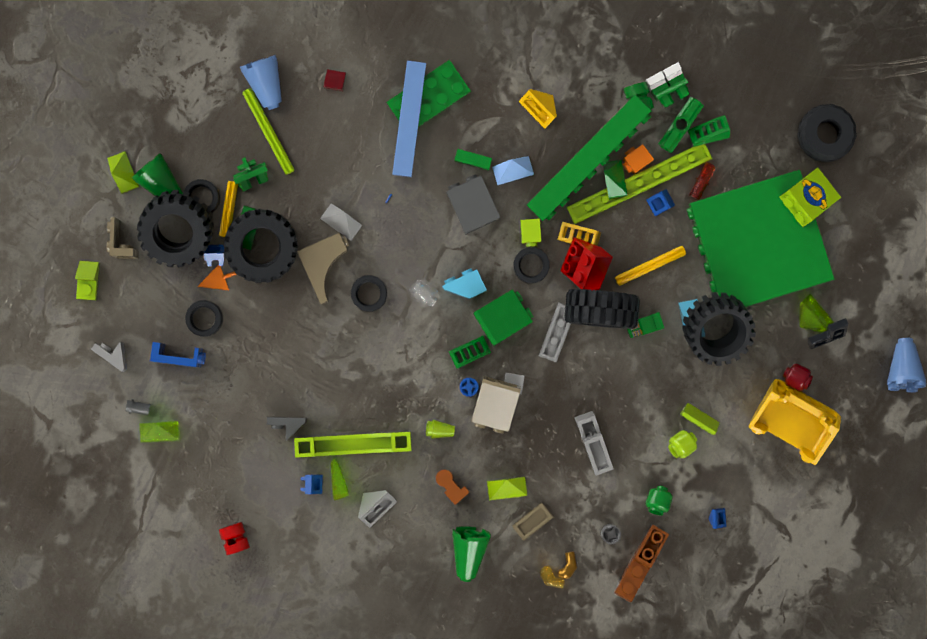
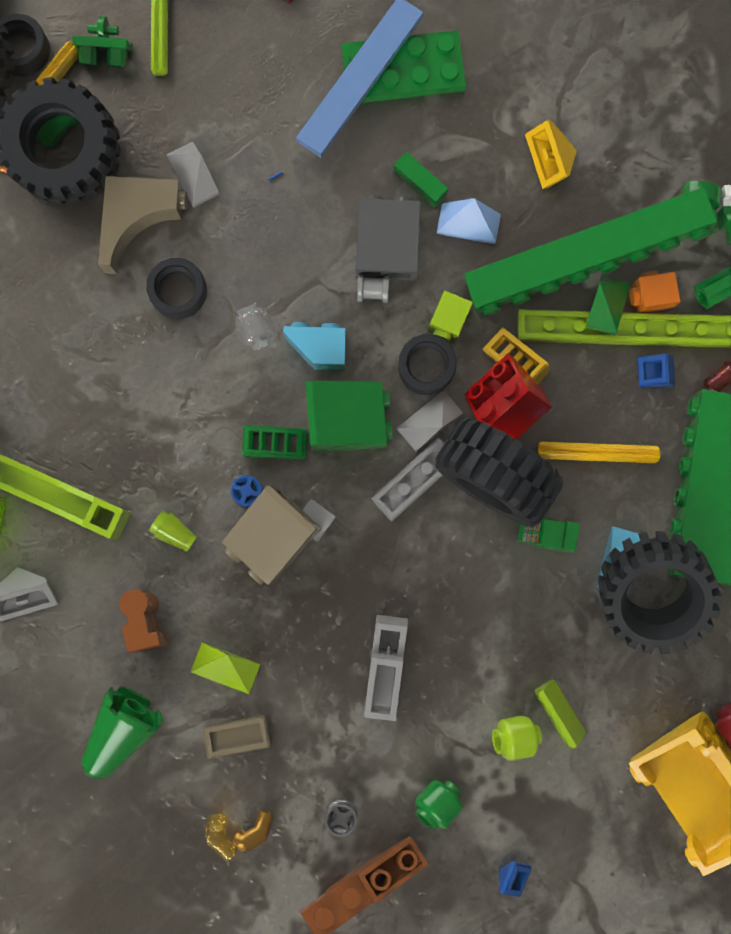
camera: 30 degrees right, 5 degrees down
none -> light grey bush [357,274,389,303]
none -> light grey slope [397,390,463,452]

